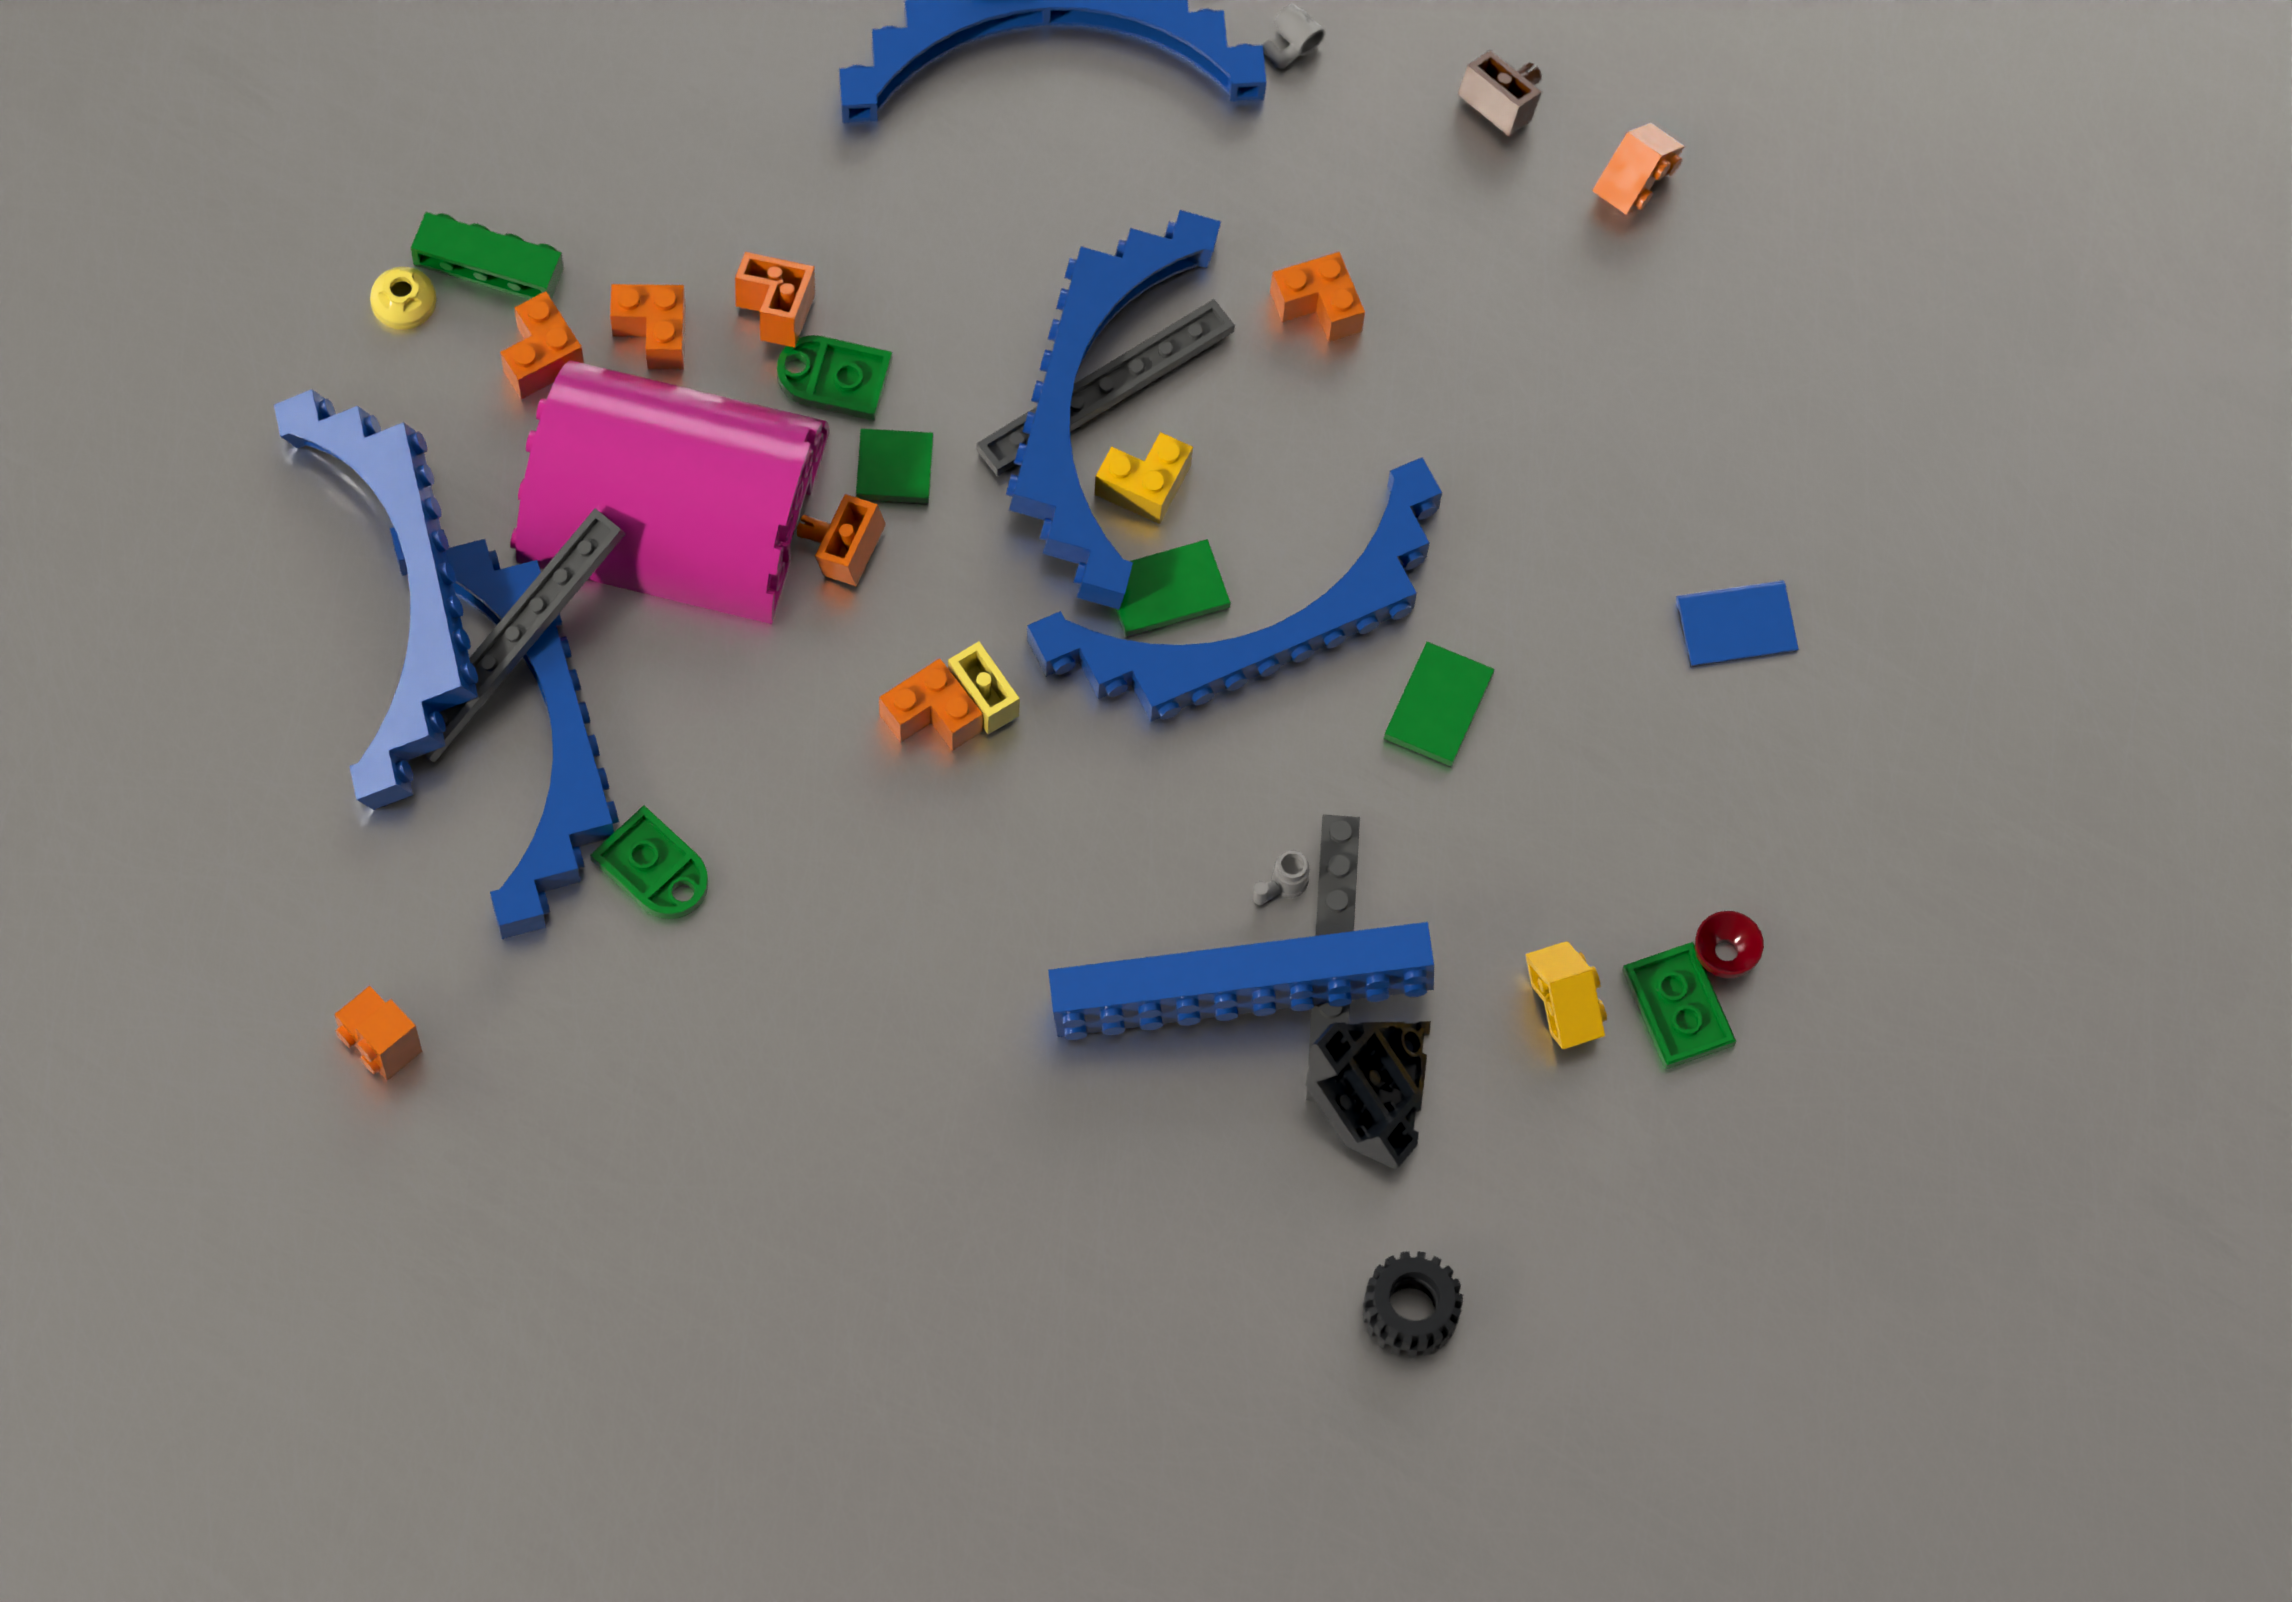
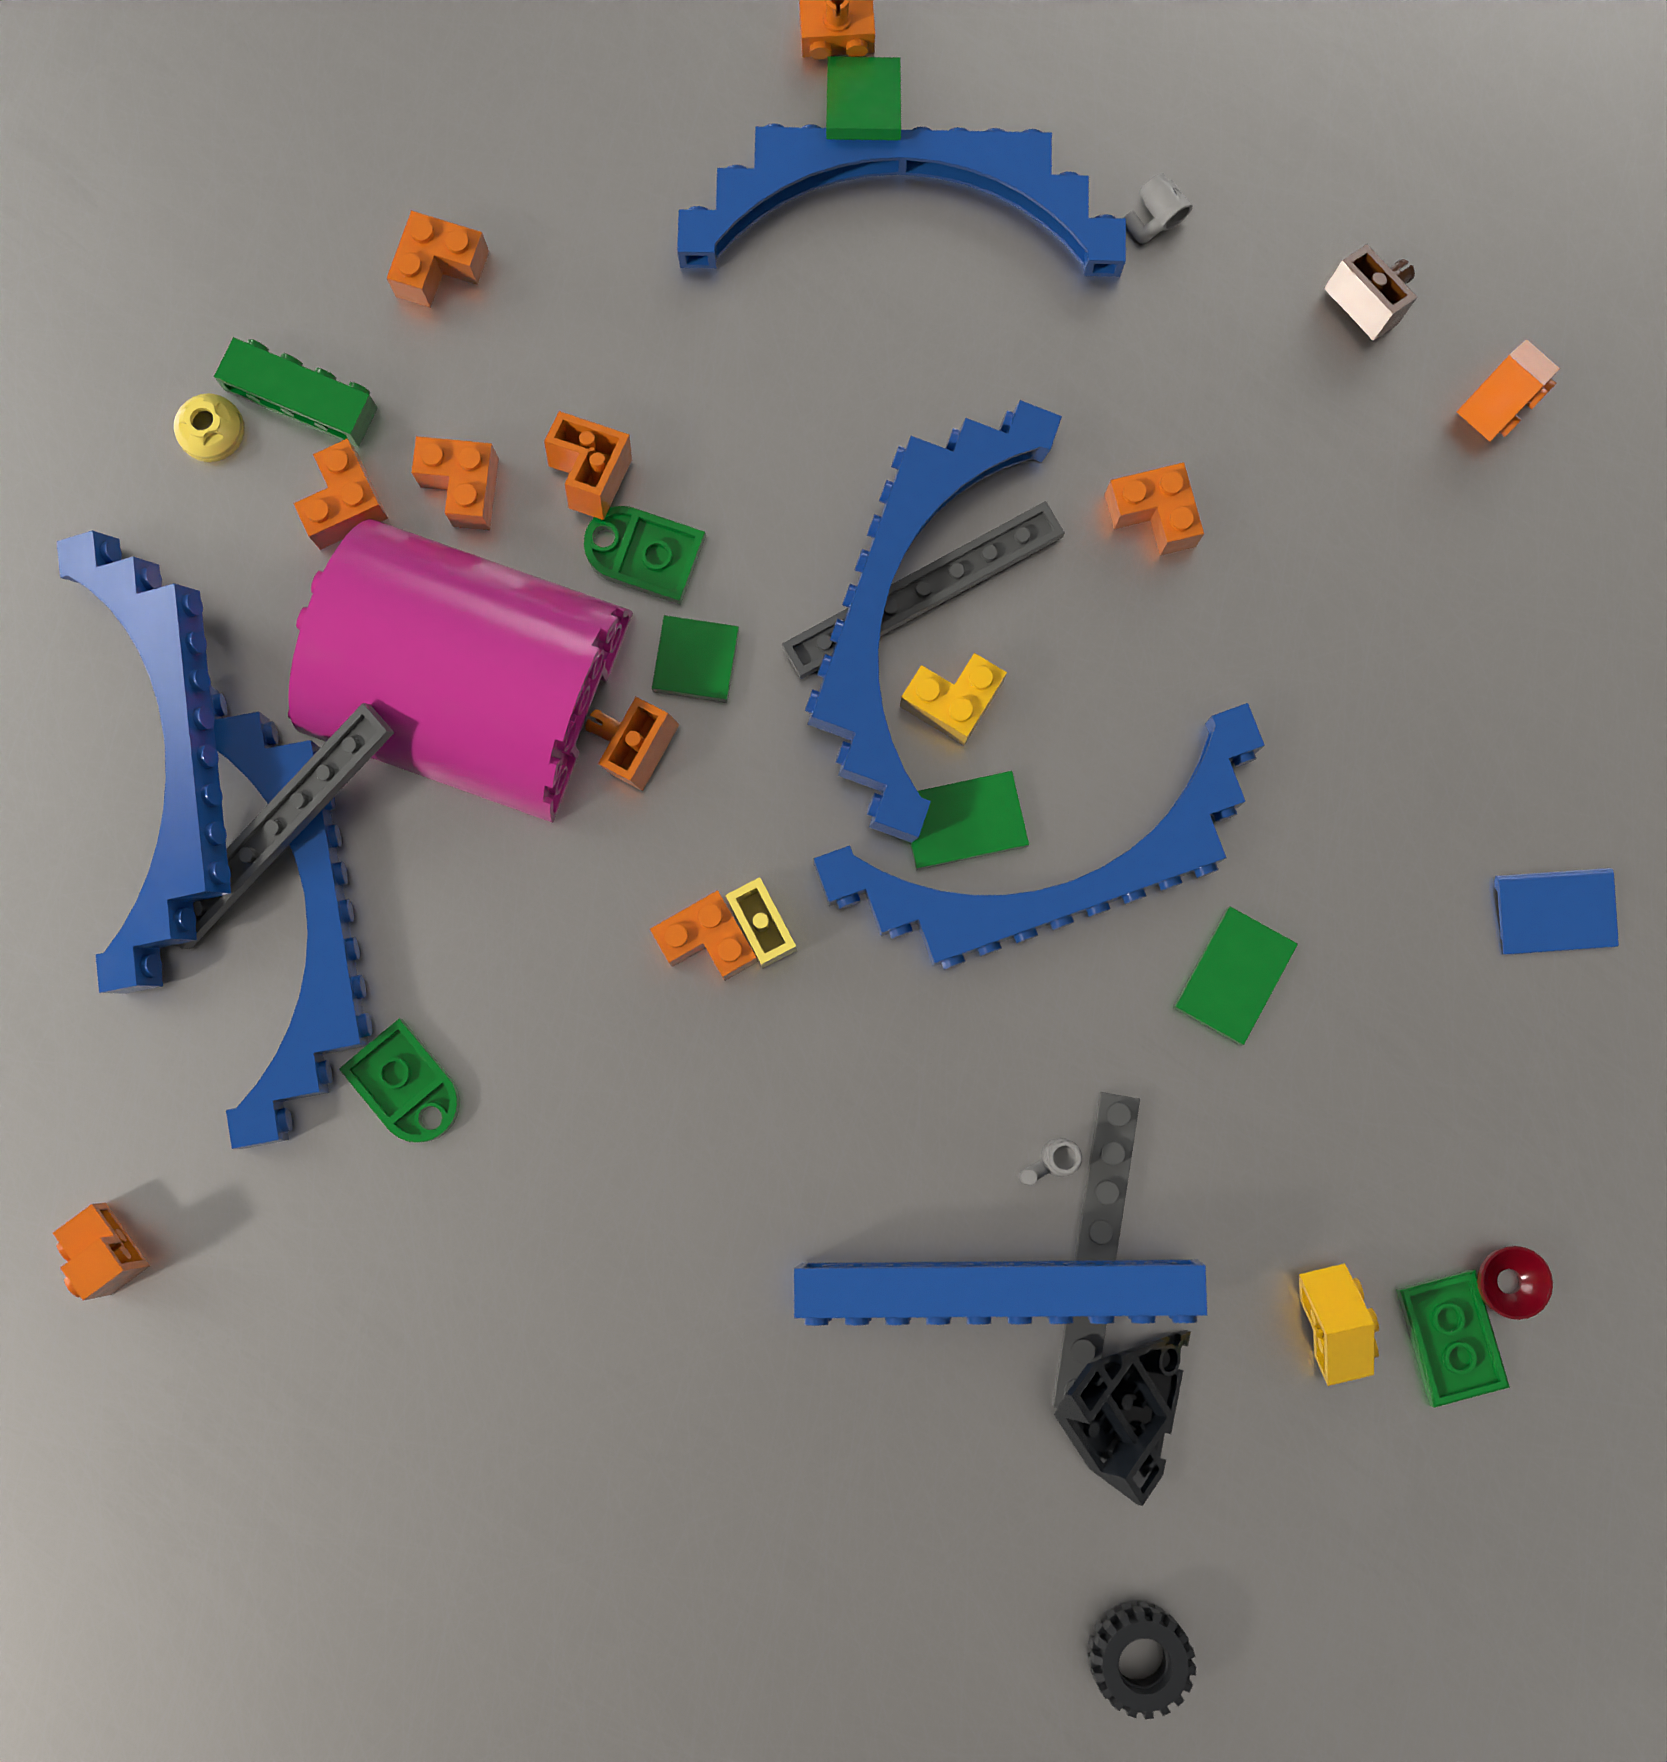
camera: 10 degrees right, 15 degrees up
none -> orange brick [386,210,489,308]

